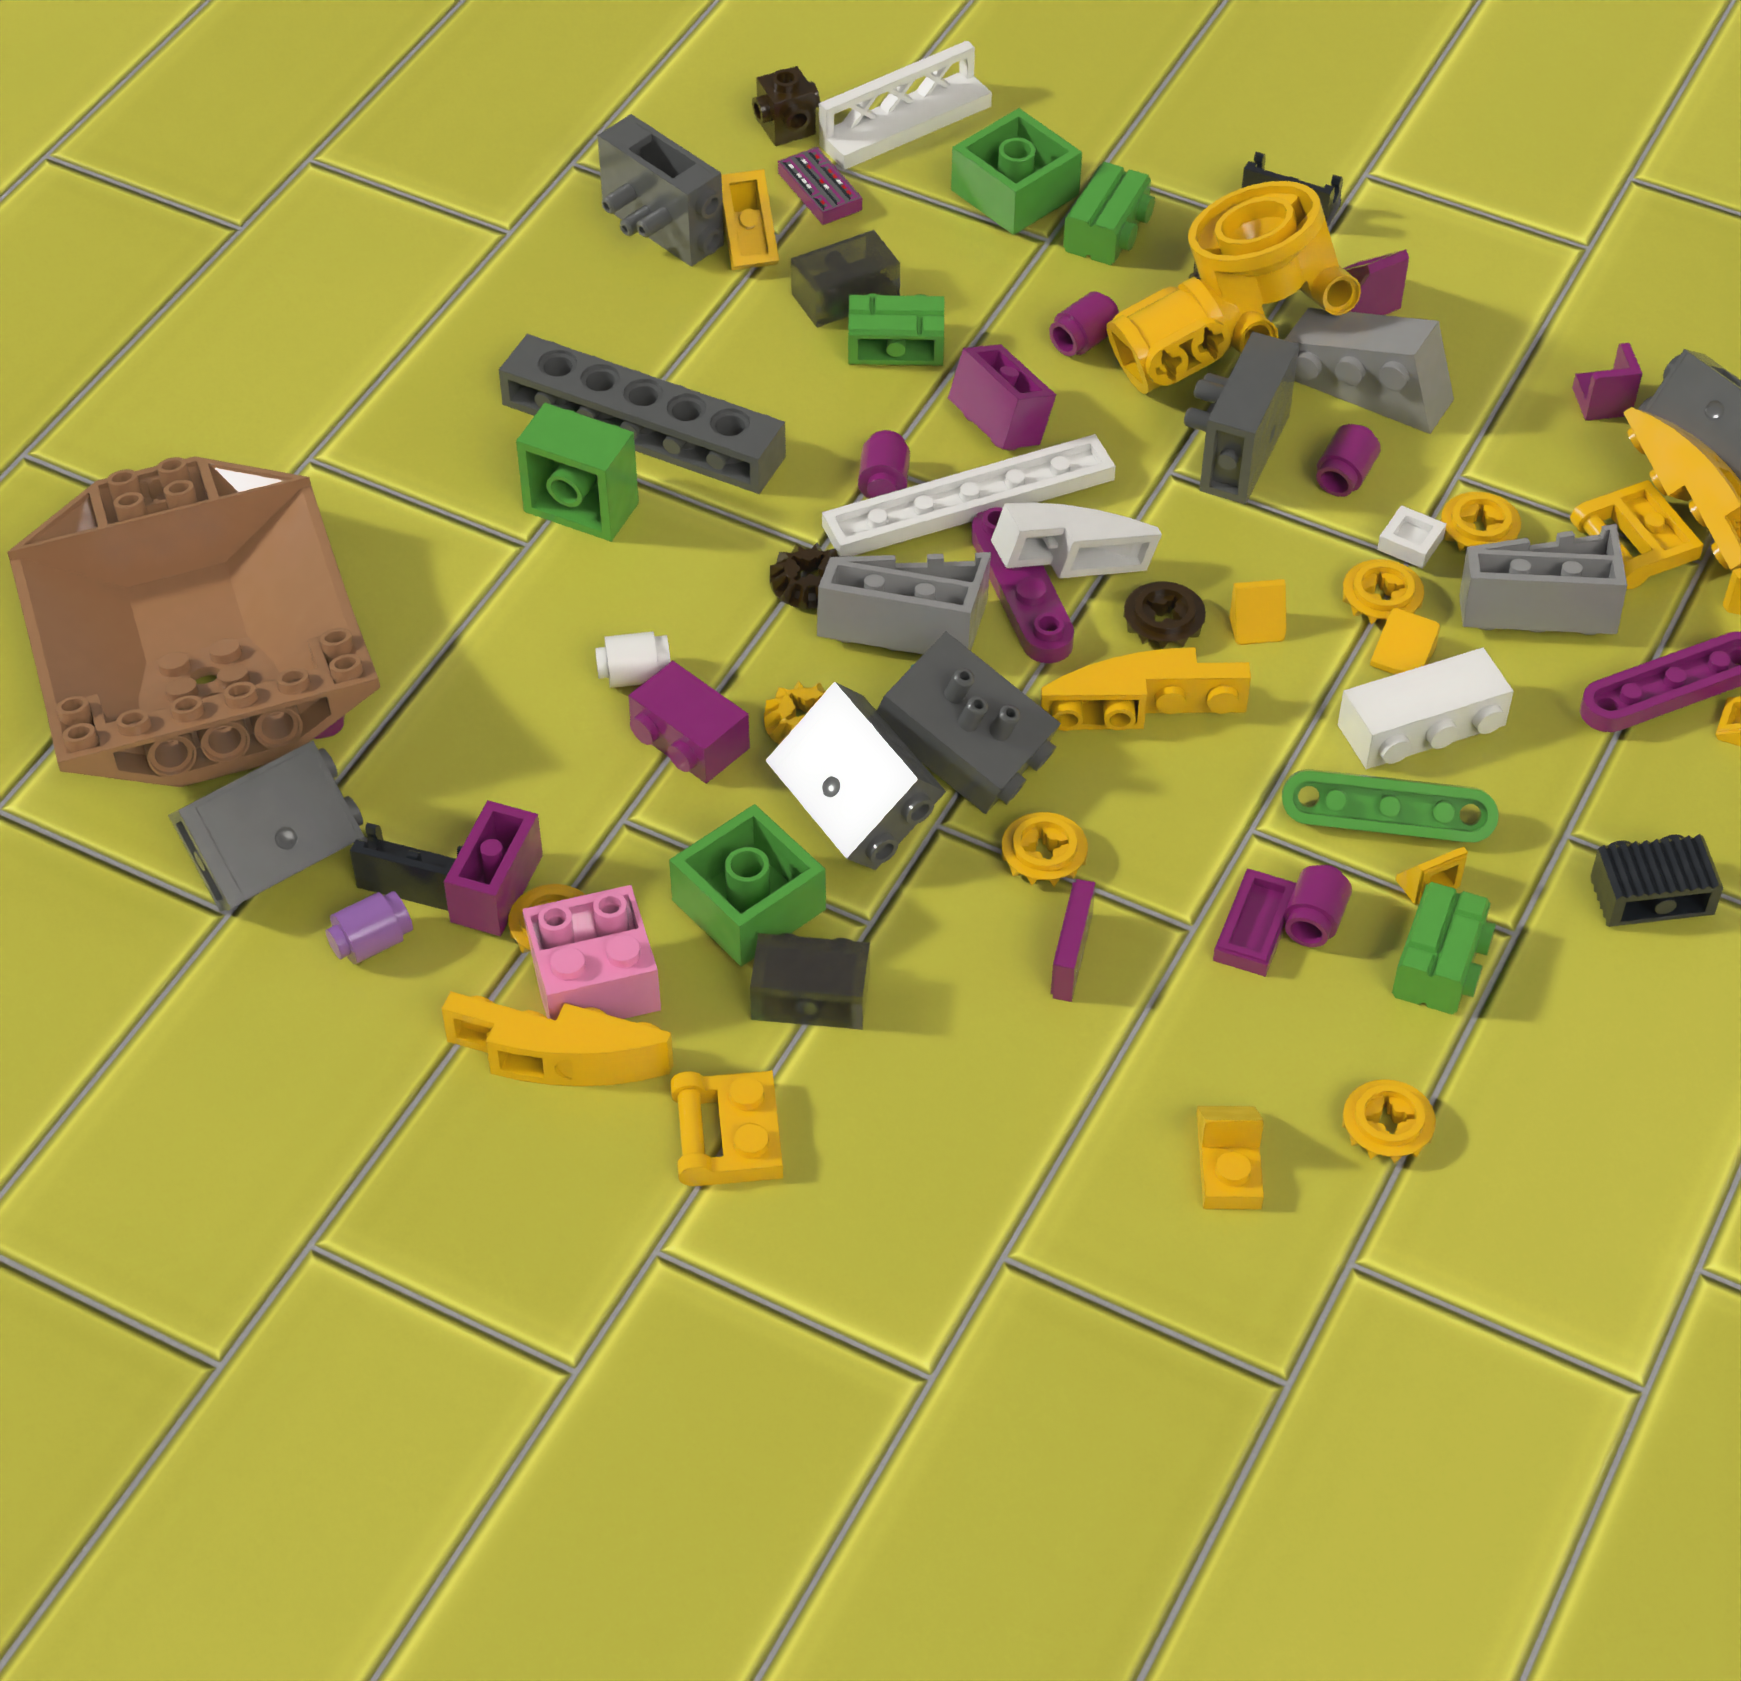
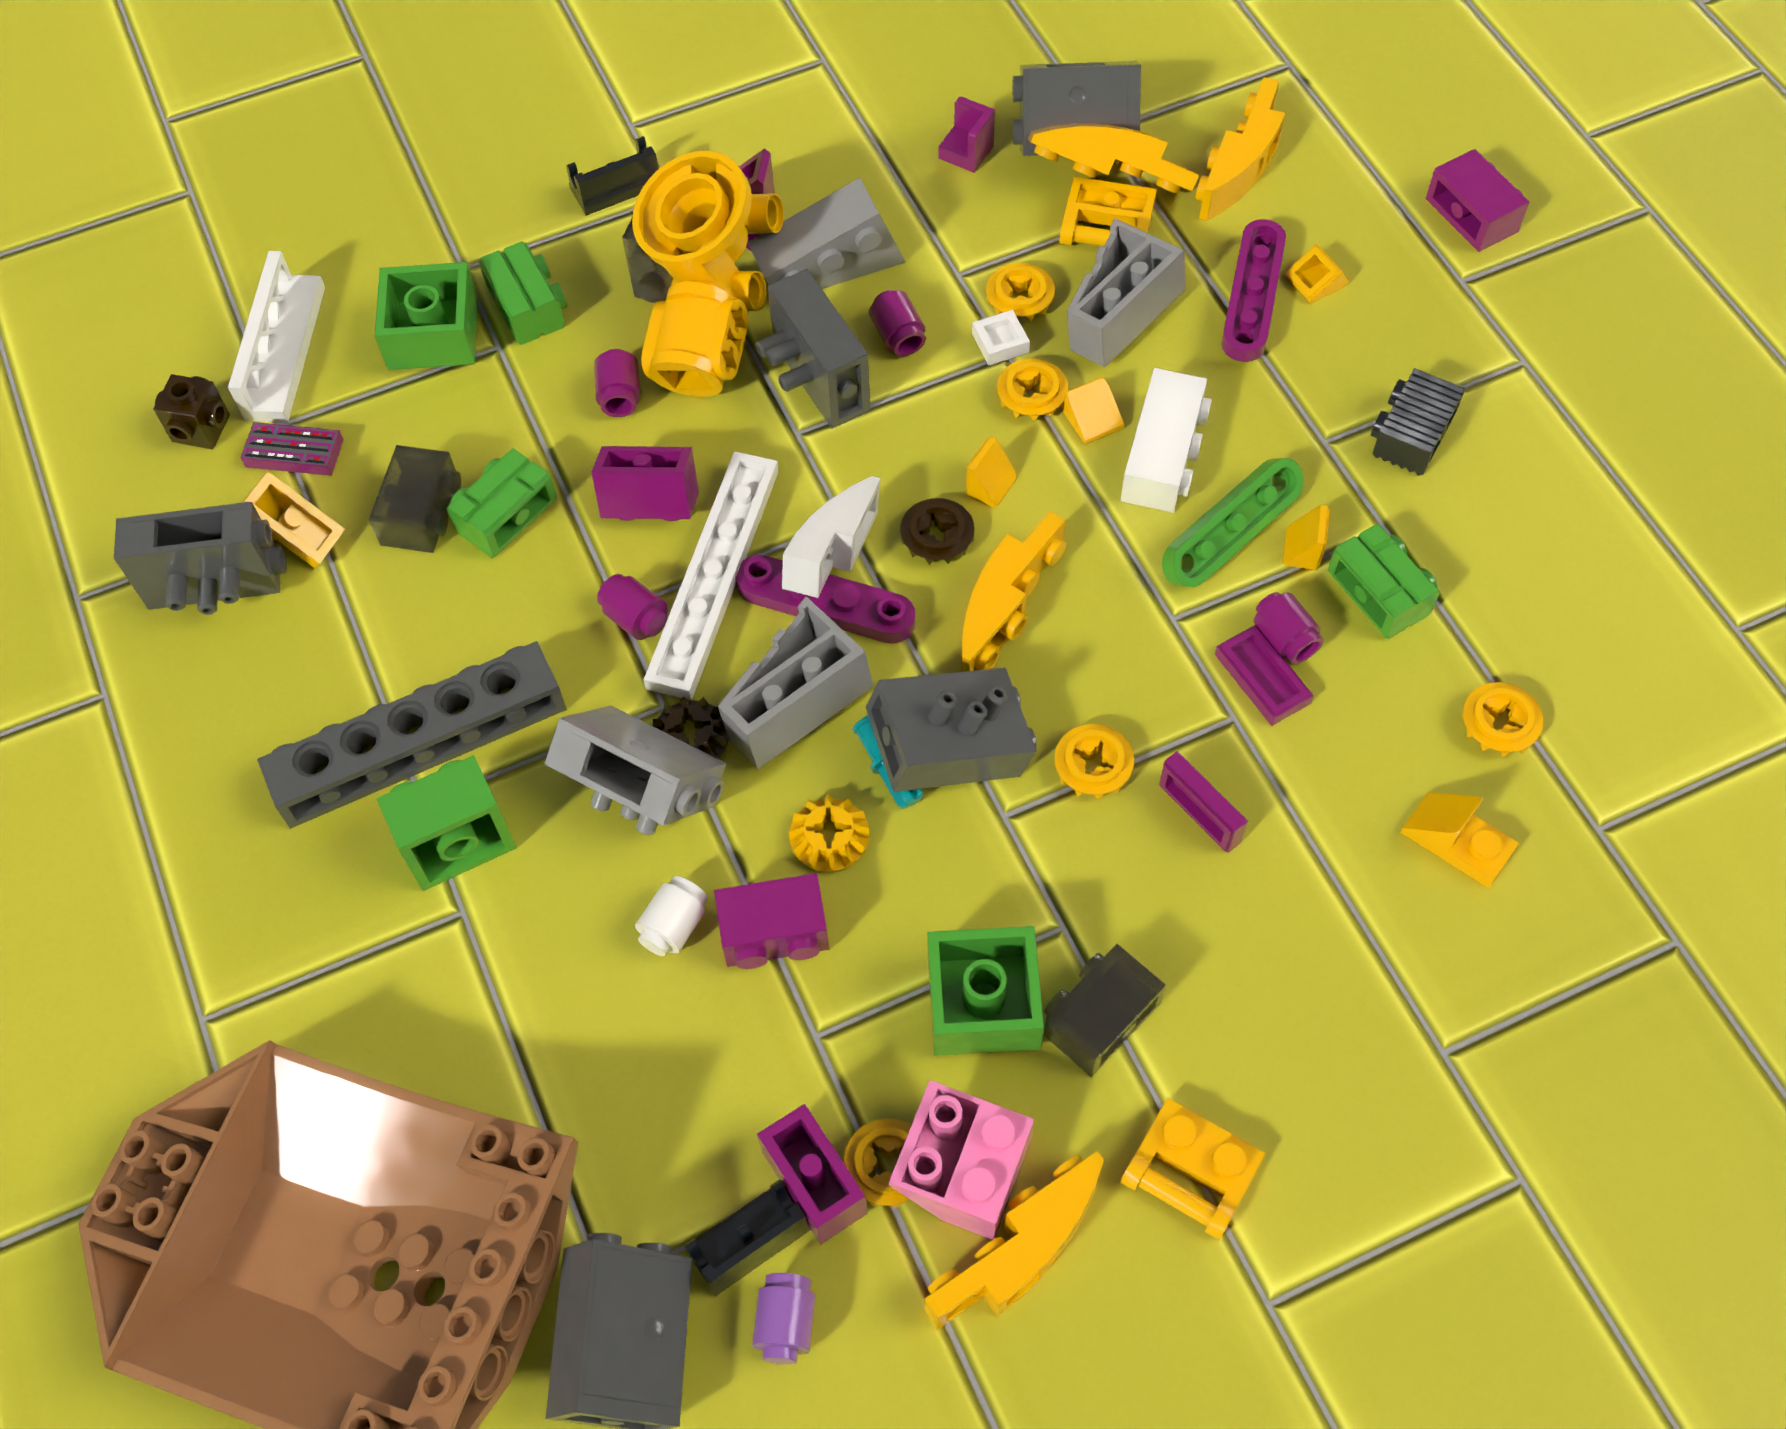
camera: 50 degrees left, 10 degrees up
piece [766,682,946,870] -> none
none -> light grey piece [544,706,726,835]

